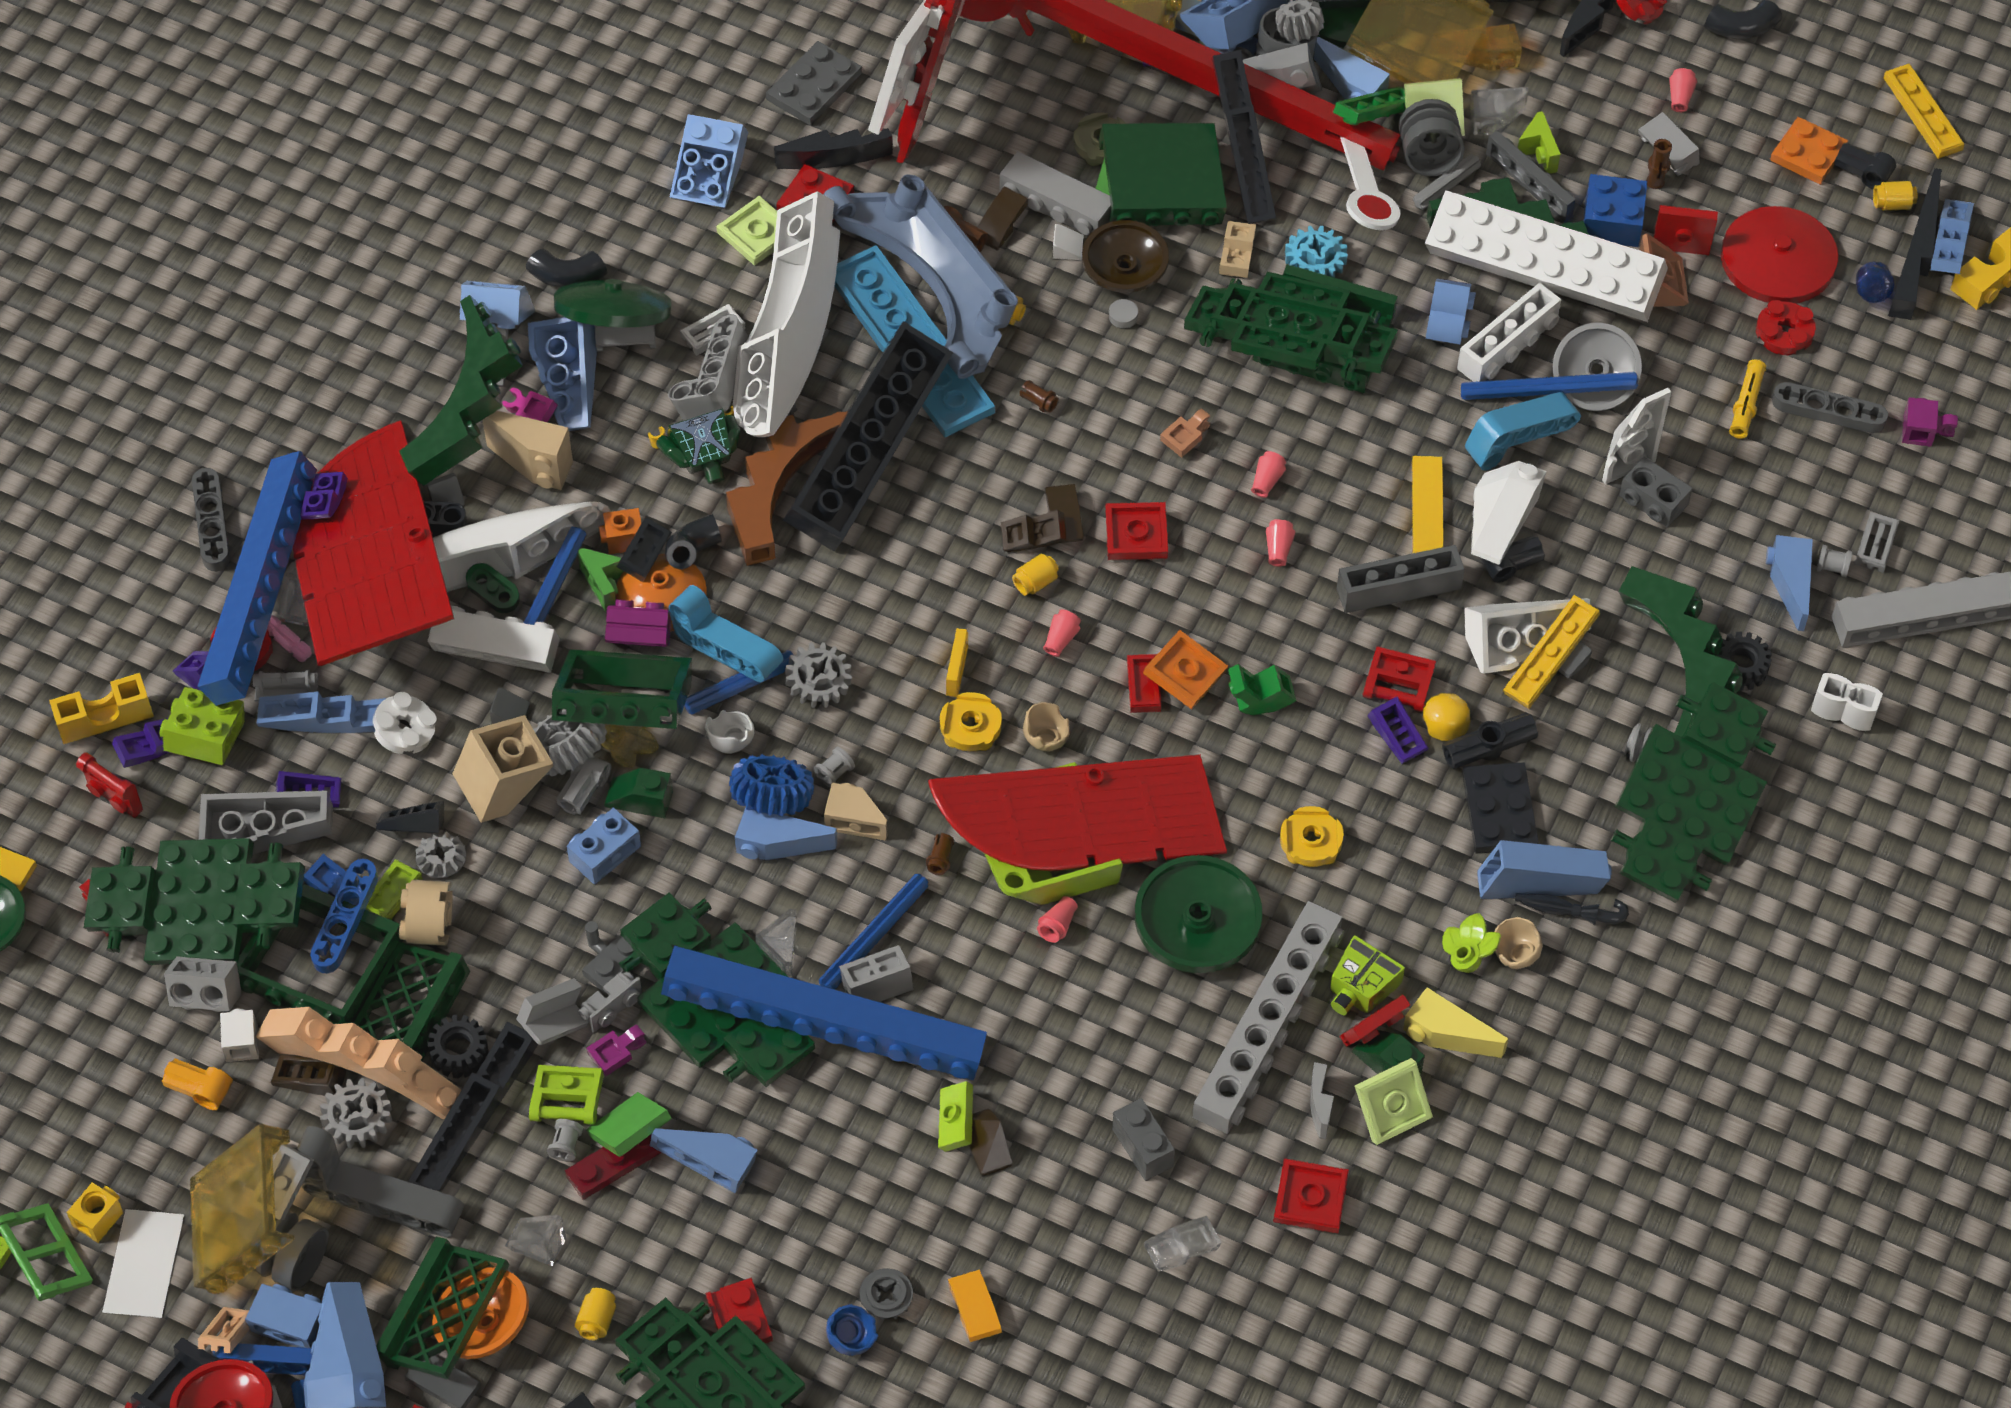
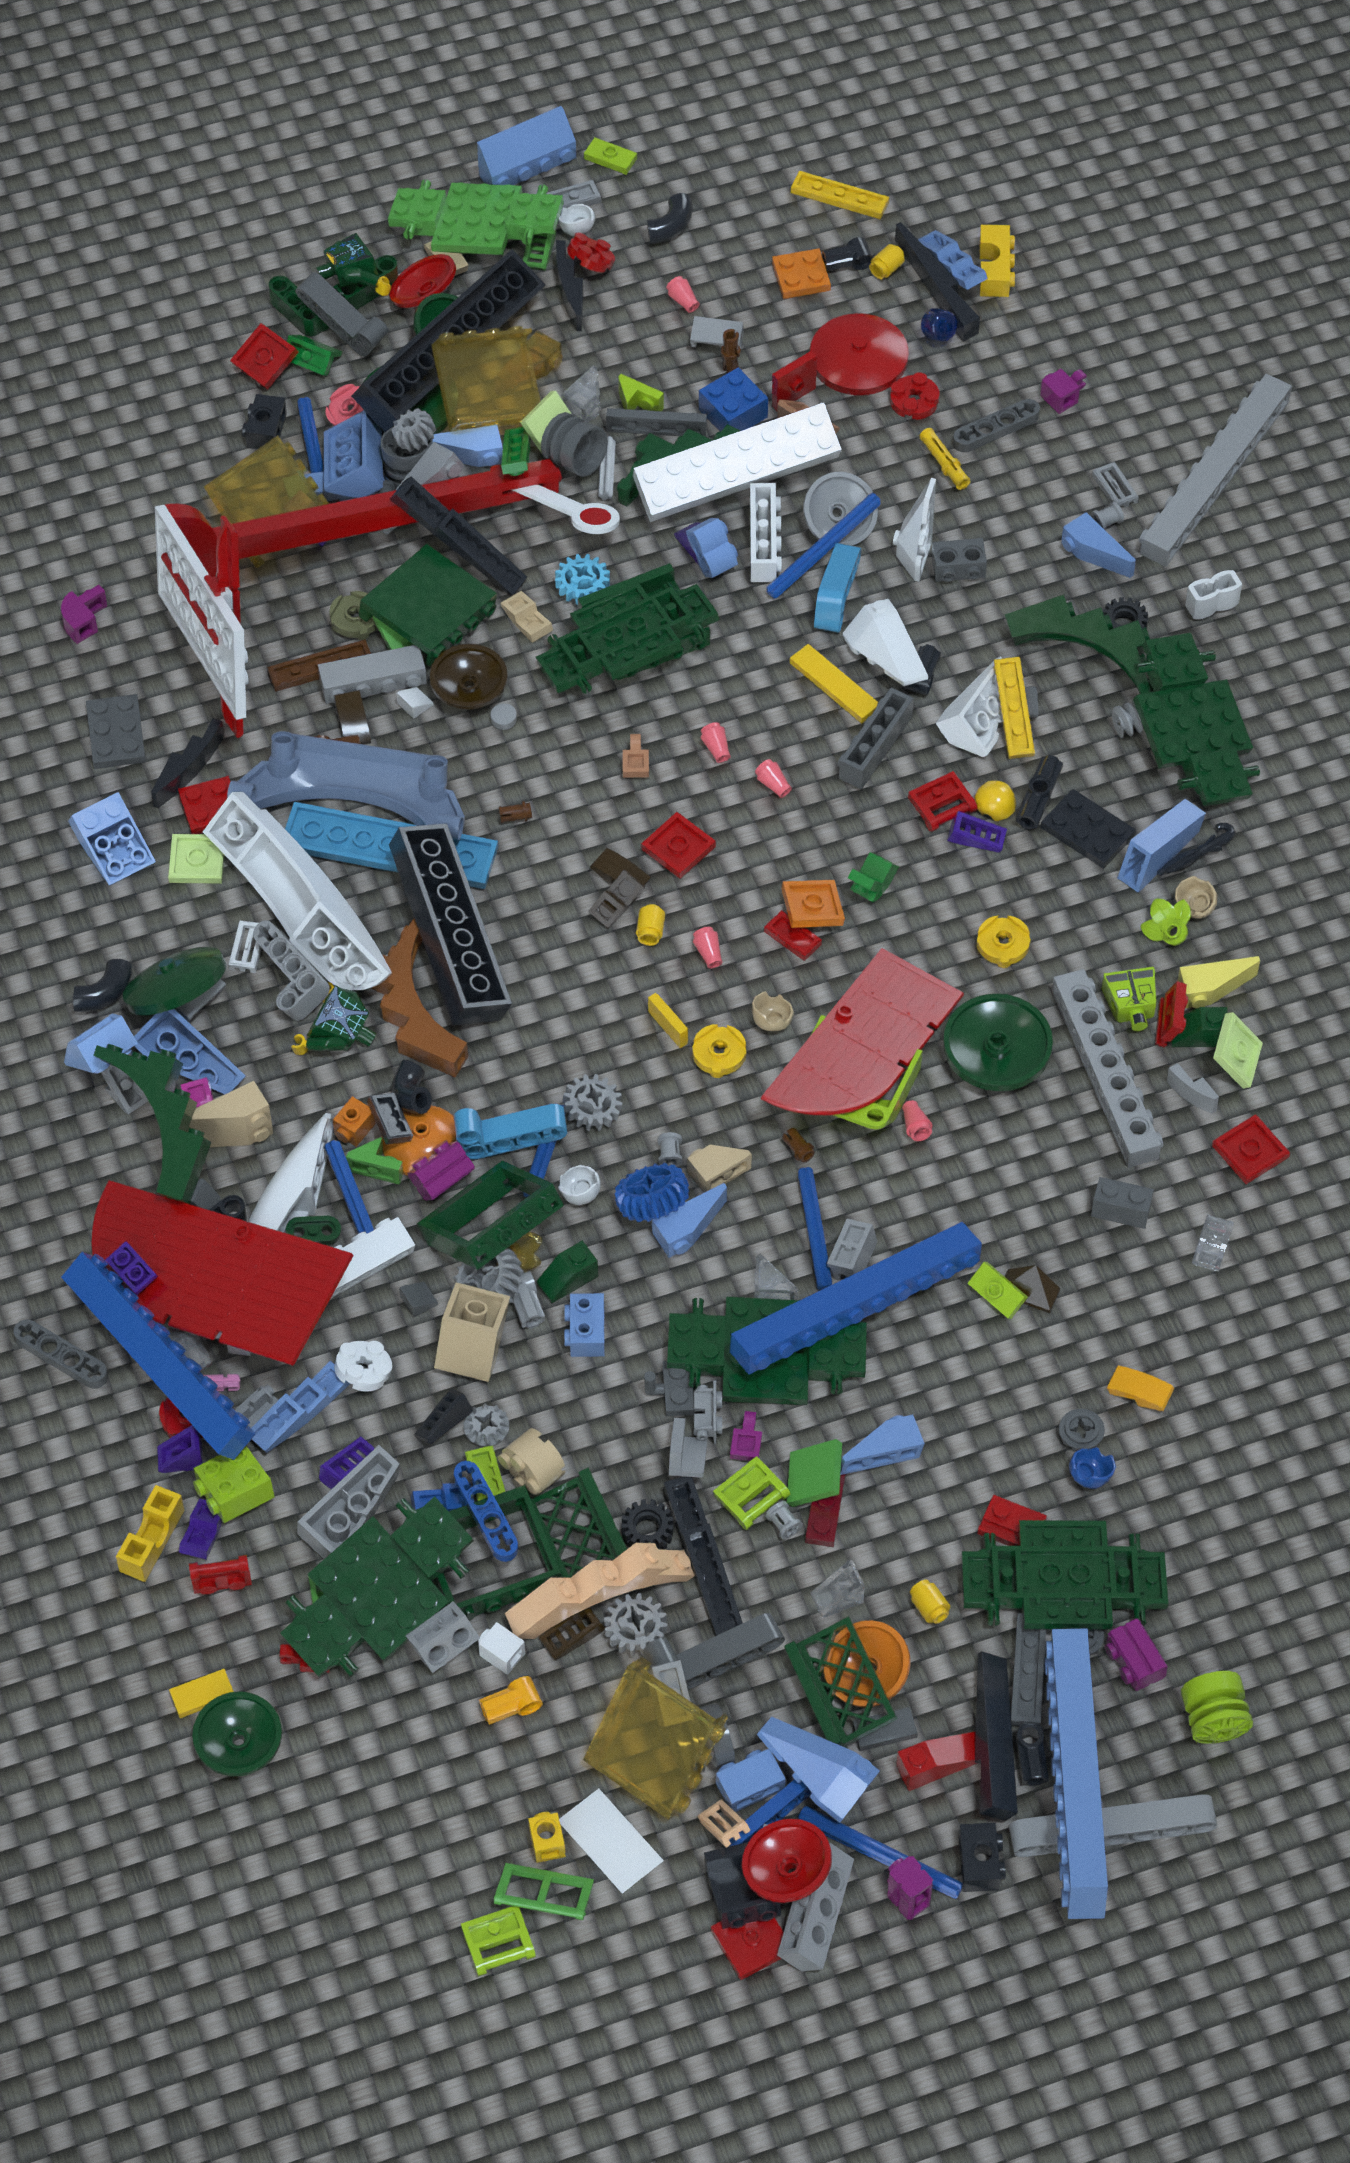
camera: 45 degrees left, 0 degrees up
none -> reddish brown tile [267,639,371,692]

